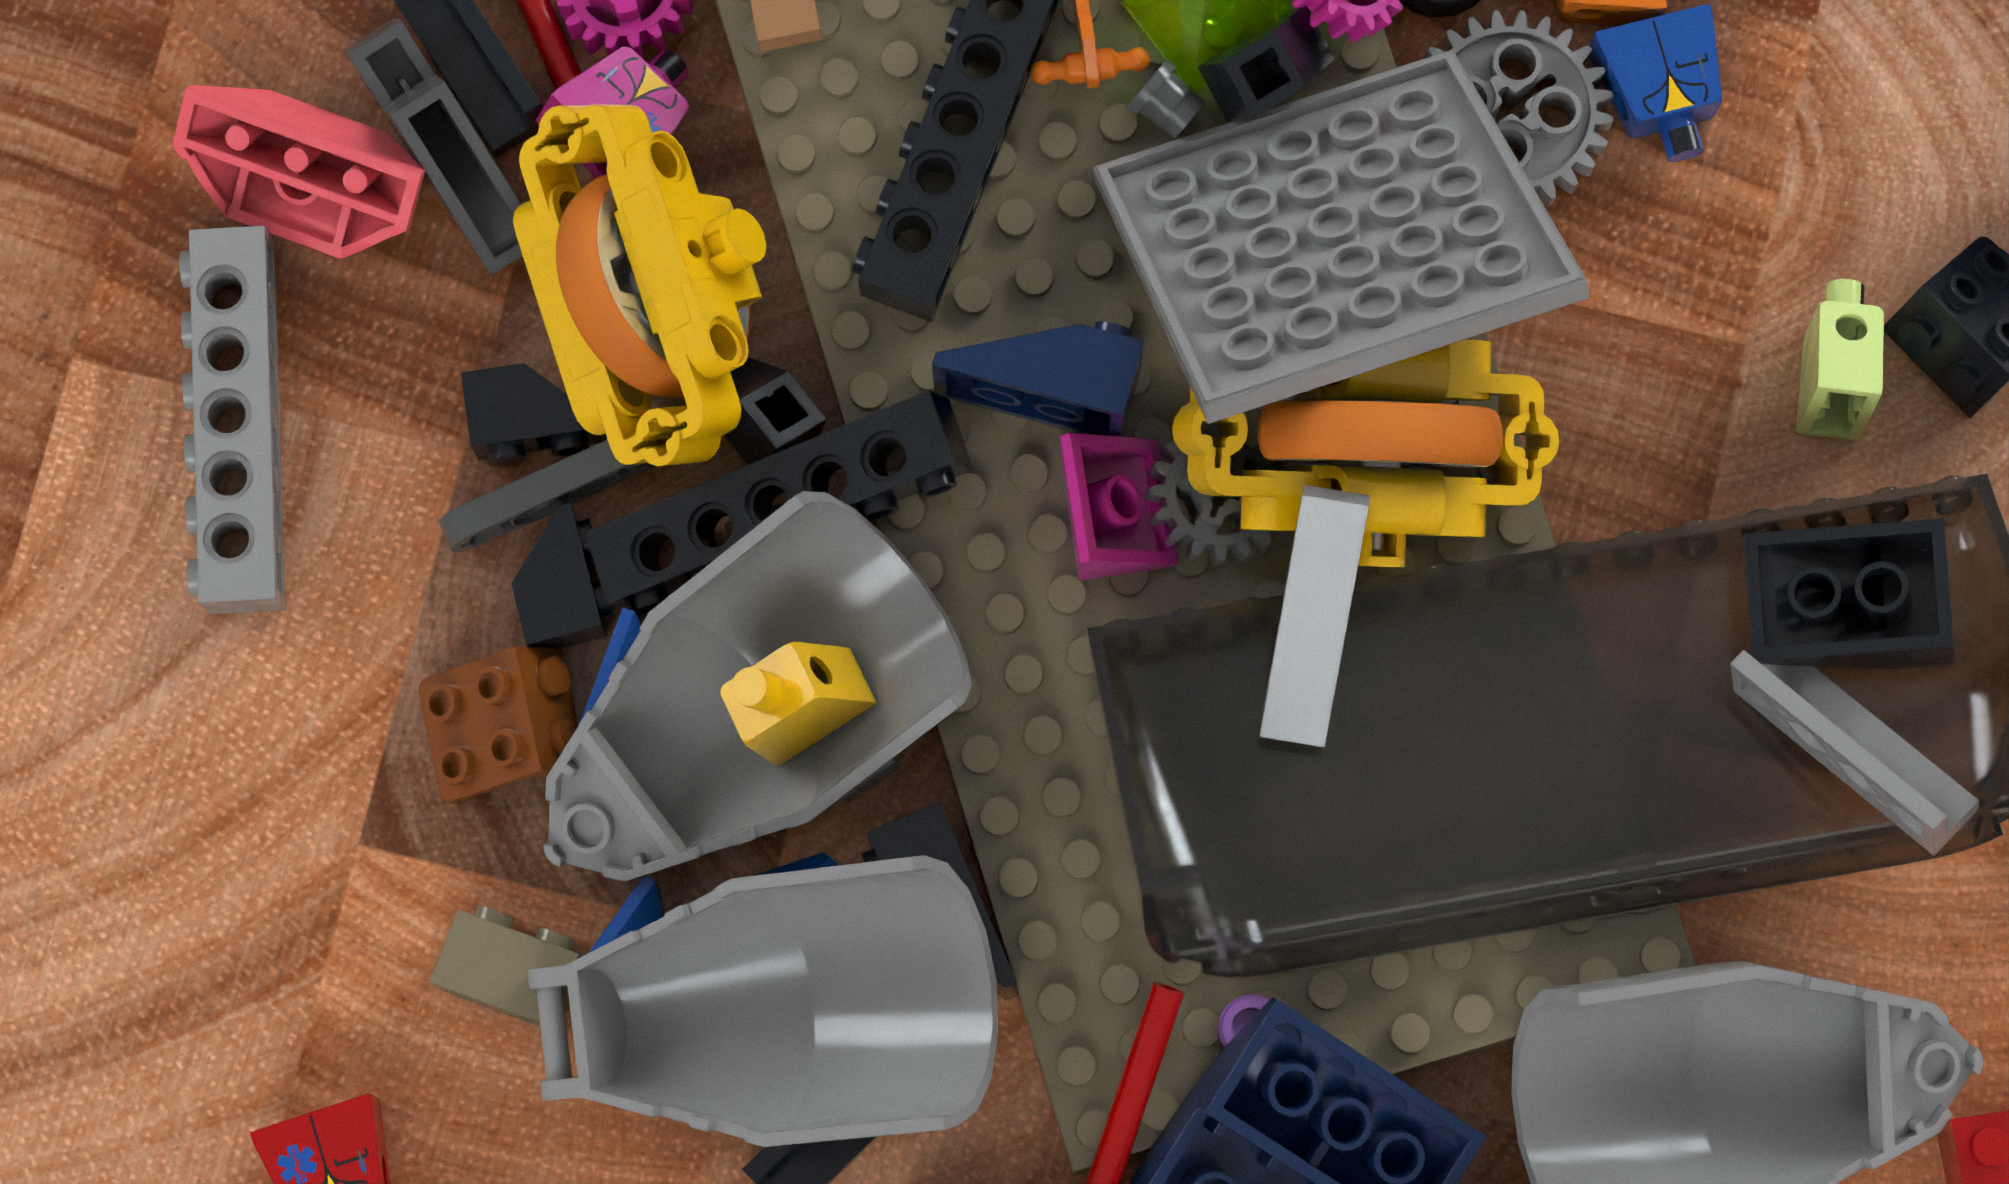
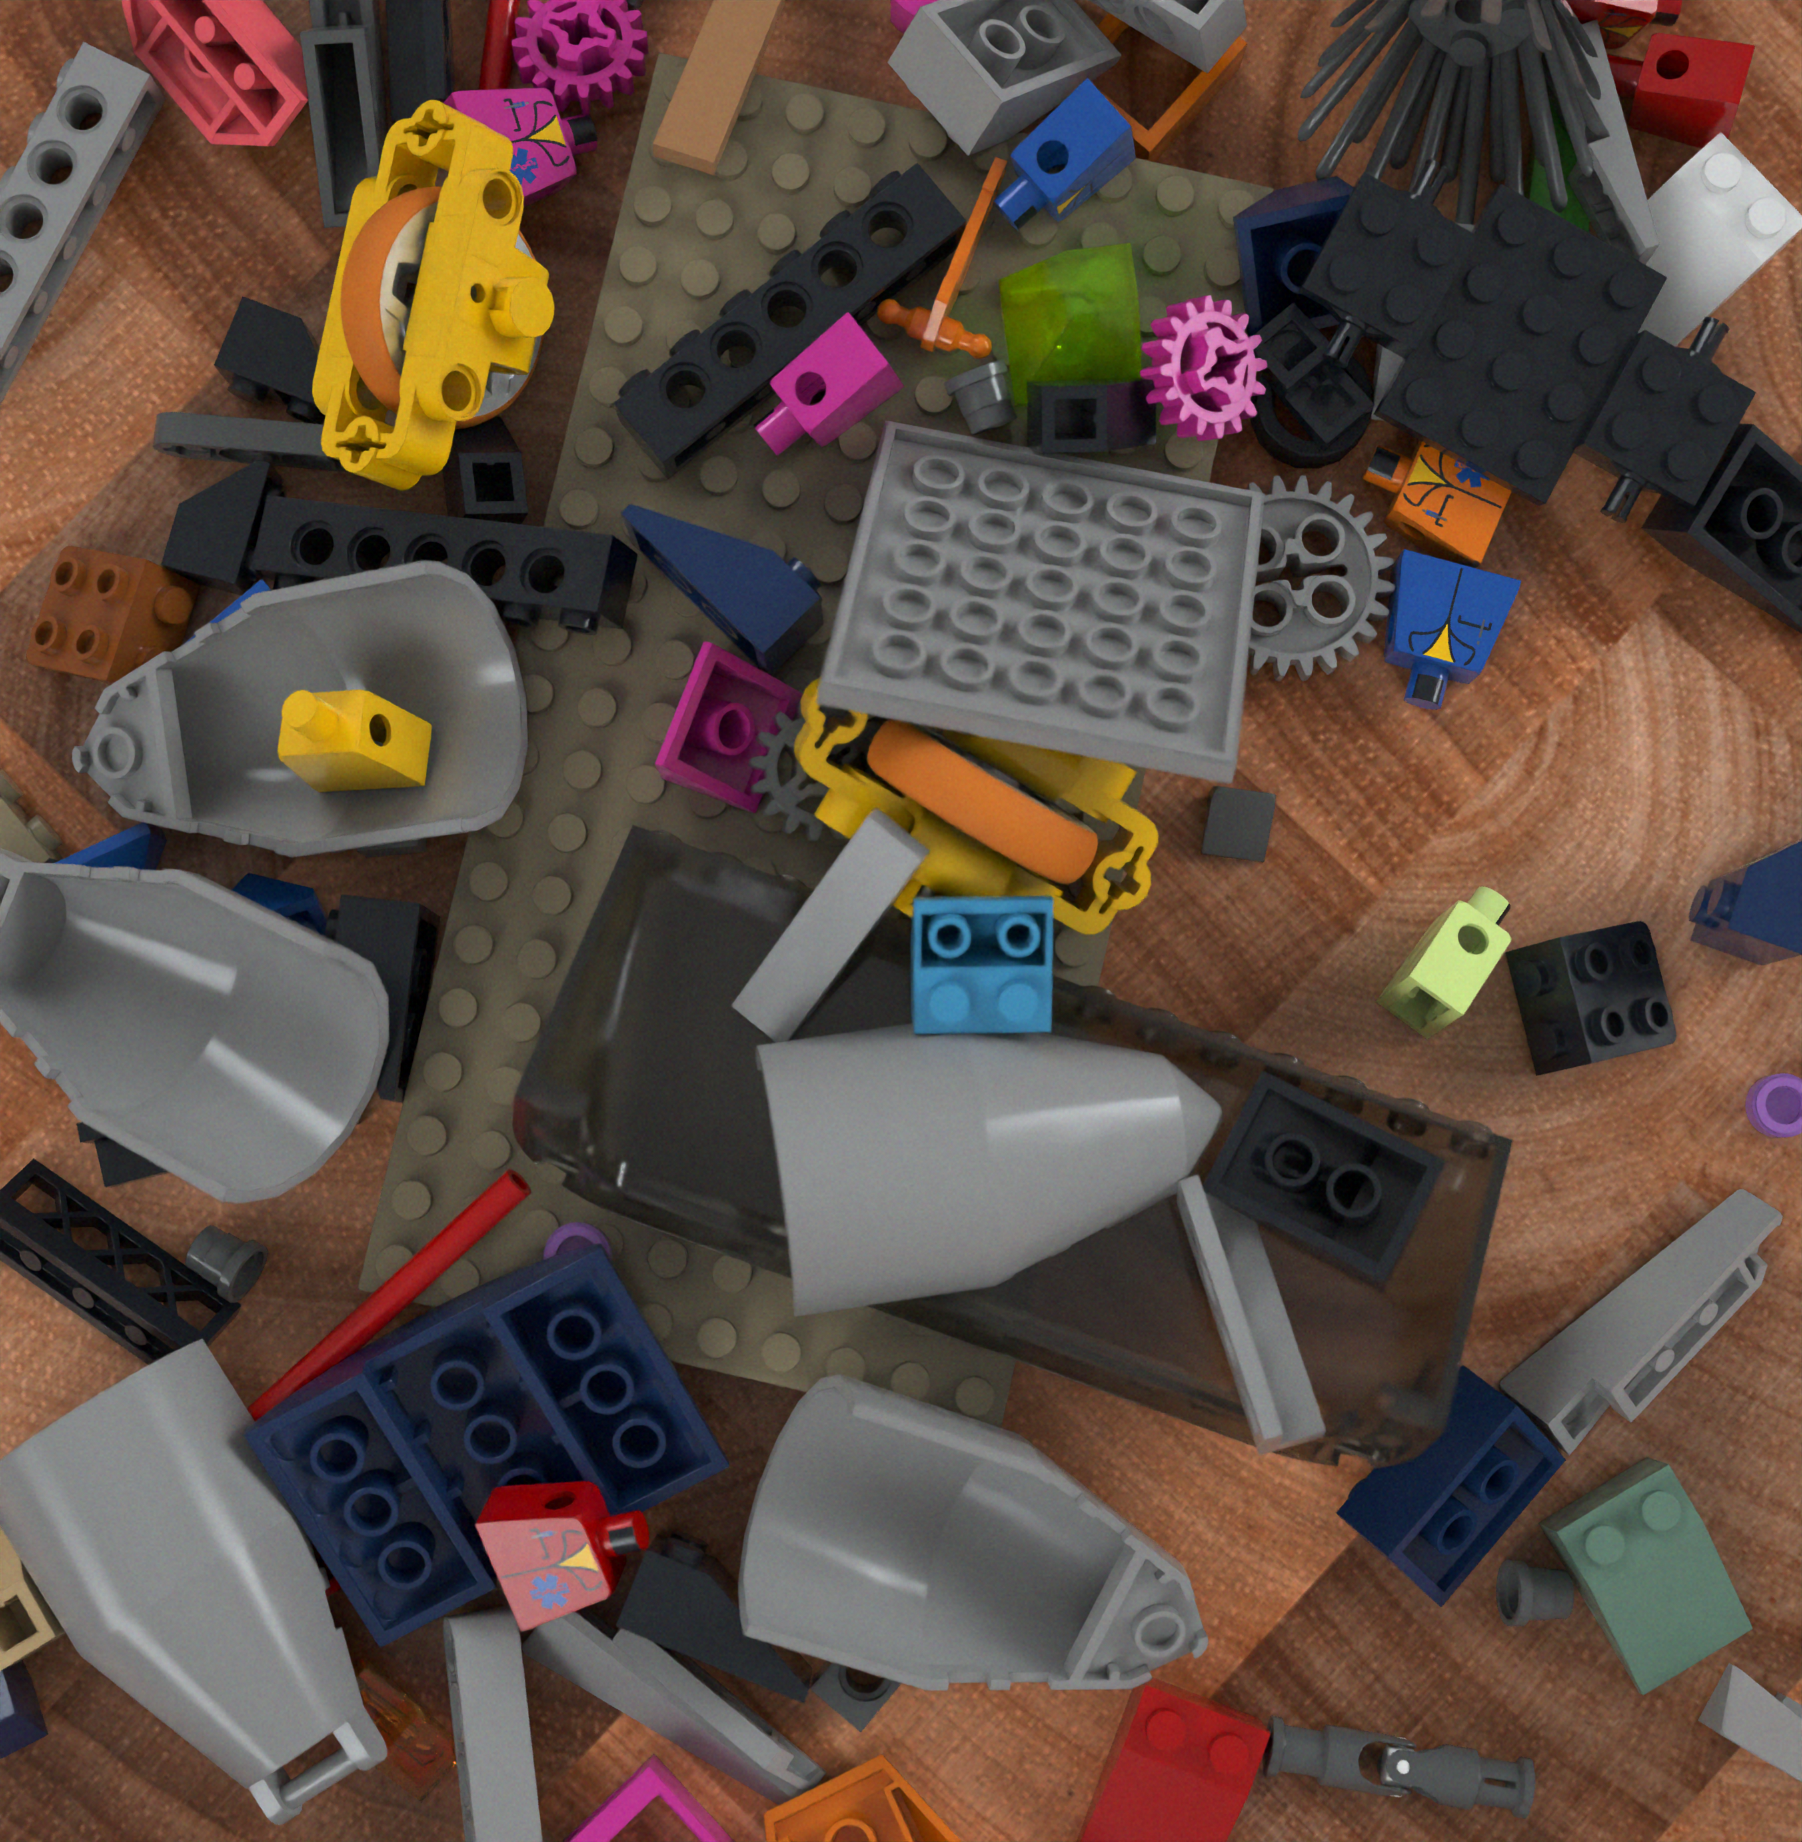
camera: 25 degrees right, 5 degrees up
none -> dark pink torso [753,312,905,456]
none -> light grey windscreen [755,1024,1223,1317]
none -> dark azure slope [910,896,1053,1034]
none -> dark grey slope [1201,786,1276,863]

